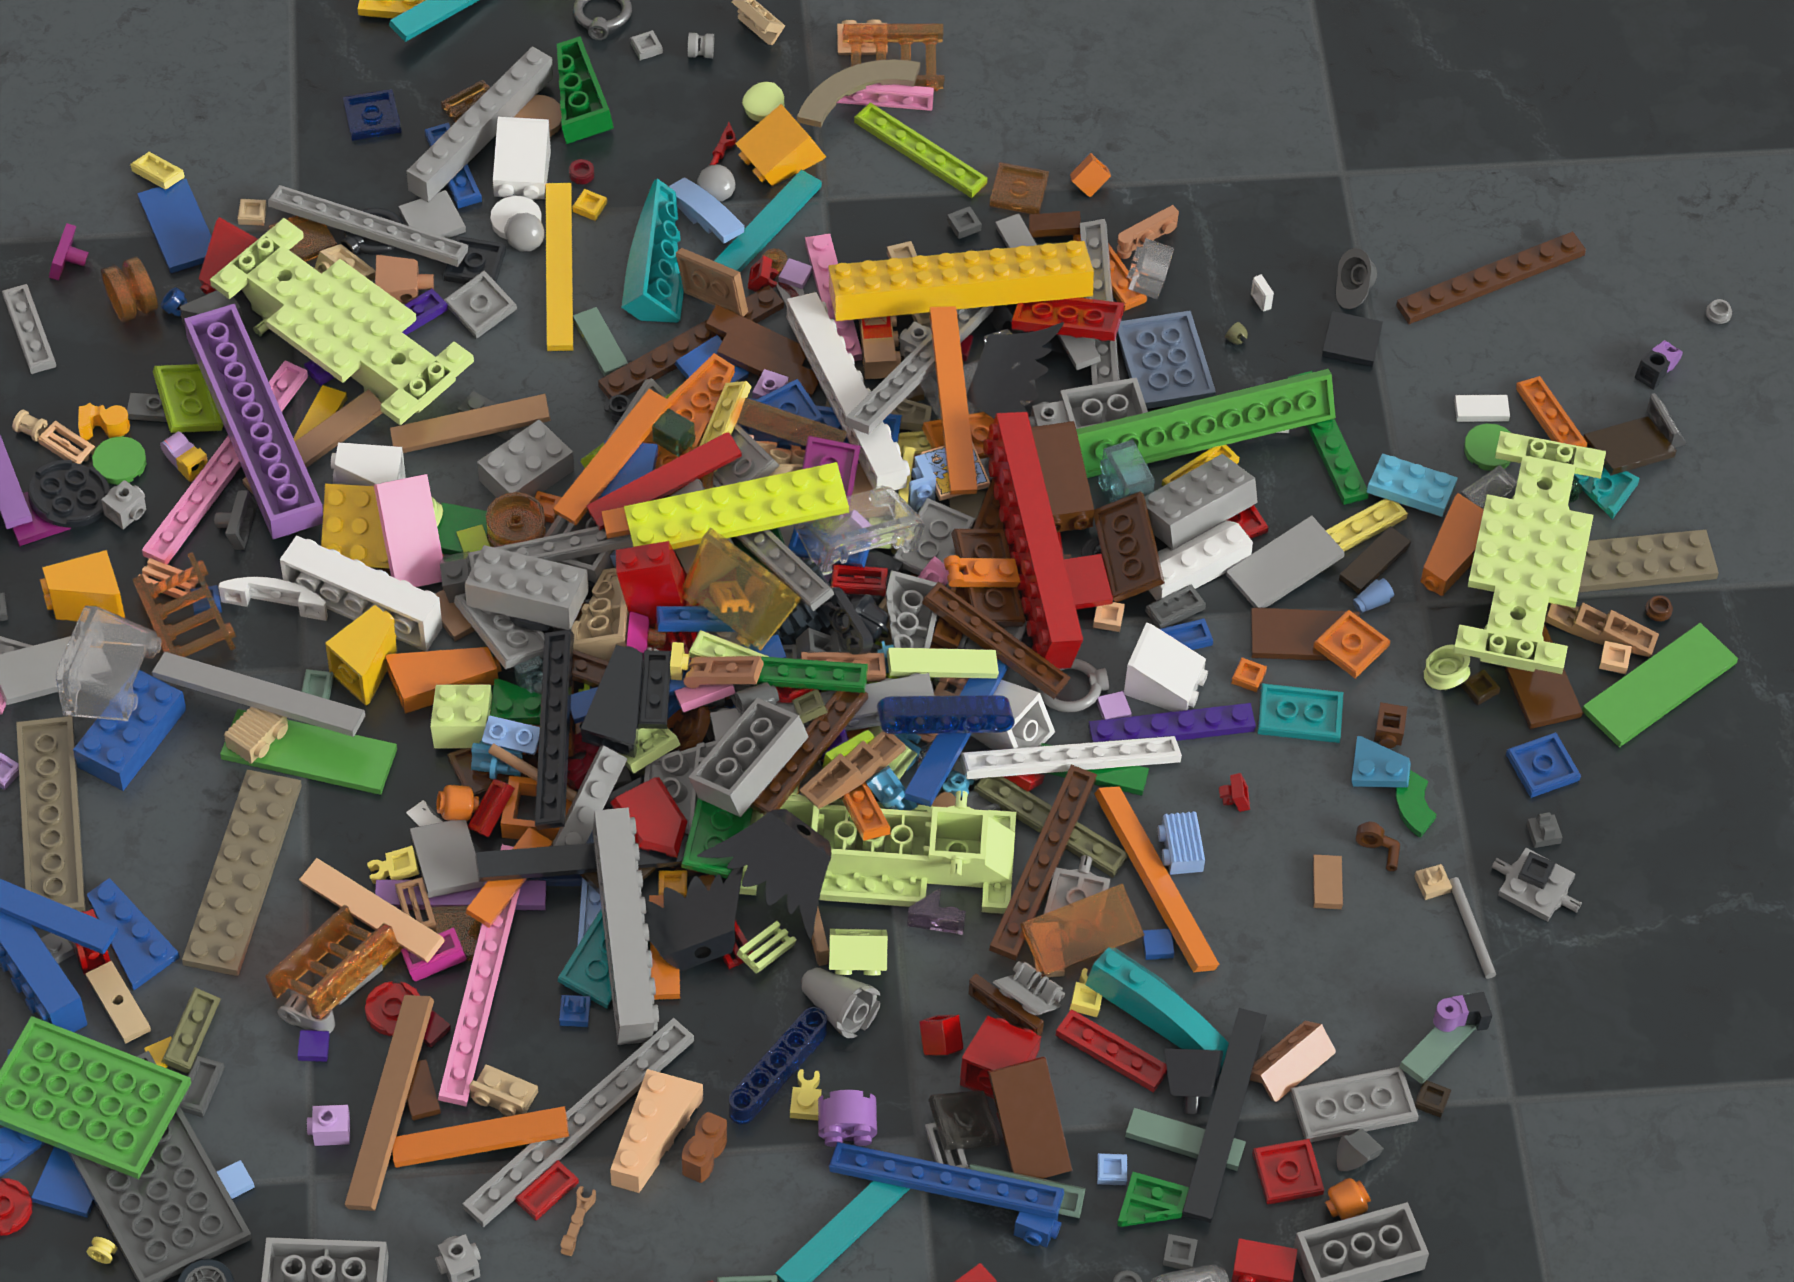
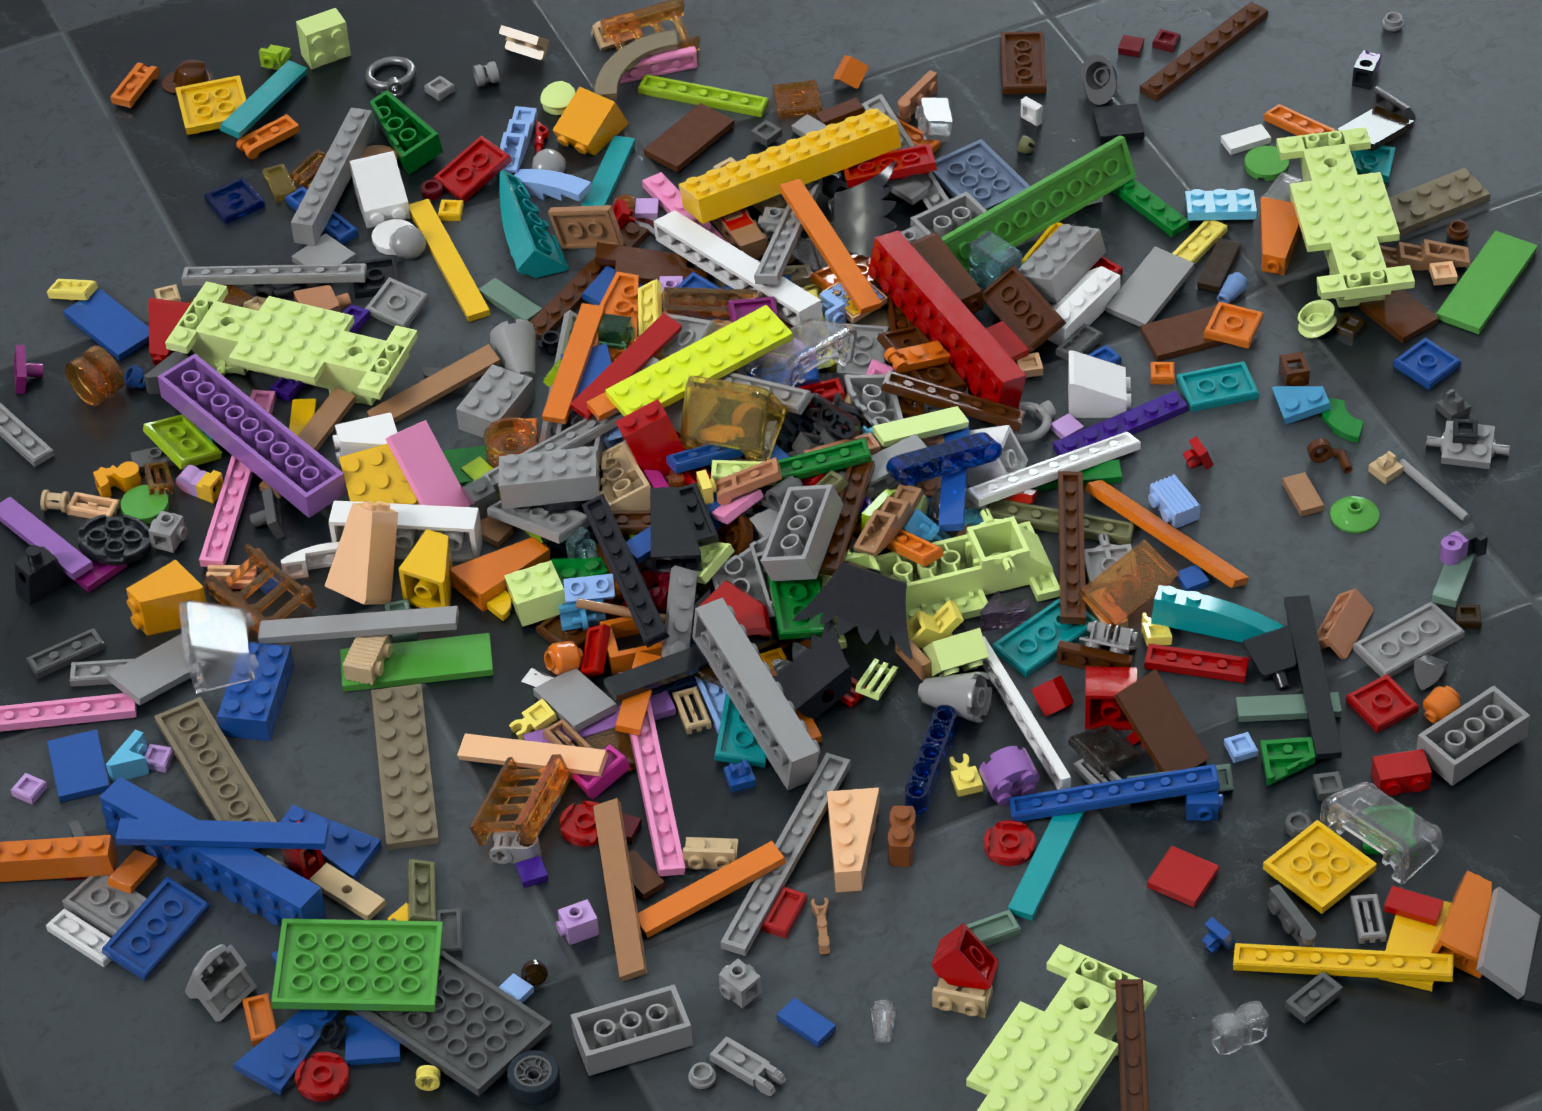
camera: 15 degrees left, 10 degrees down
none -> clear orange tile [143,462,174,495]
none -> orange plate [236,114,300,159]
none -> clear yellow tile [262,163,296,202]
none -> black plate [320,1019,348,1050]
none -> light nougat slope [325,500,398,605]
none -> red tile [433,135,512,202]
none -> yellow tile [486,590,512,621]
none -> light grey cone [490,319,536,380]
none -> light blue slope [500,106,538,173]
none -> dark brown plate [521,960,548,986]
none -> reddish brown tile [643,103,735,173]
none -> tan tile [672,686,712,735]
none -> light yellow brick [906,600,964,649]
none -> white tile [982,636,1071,790]
none -> red tile [984,820,1036,866]
none -> teal tile [992,598,1099,678]
none -> reddish brown tile [1001,31,1047,94]
none -> dark red tile [1118,34,1145,57]
none -> dark red tile [1152,29,1181,53]
none -> bright green dish [1330,496,1379,533]

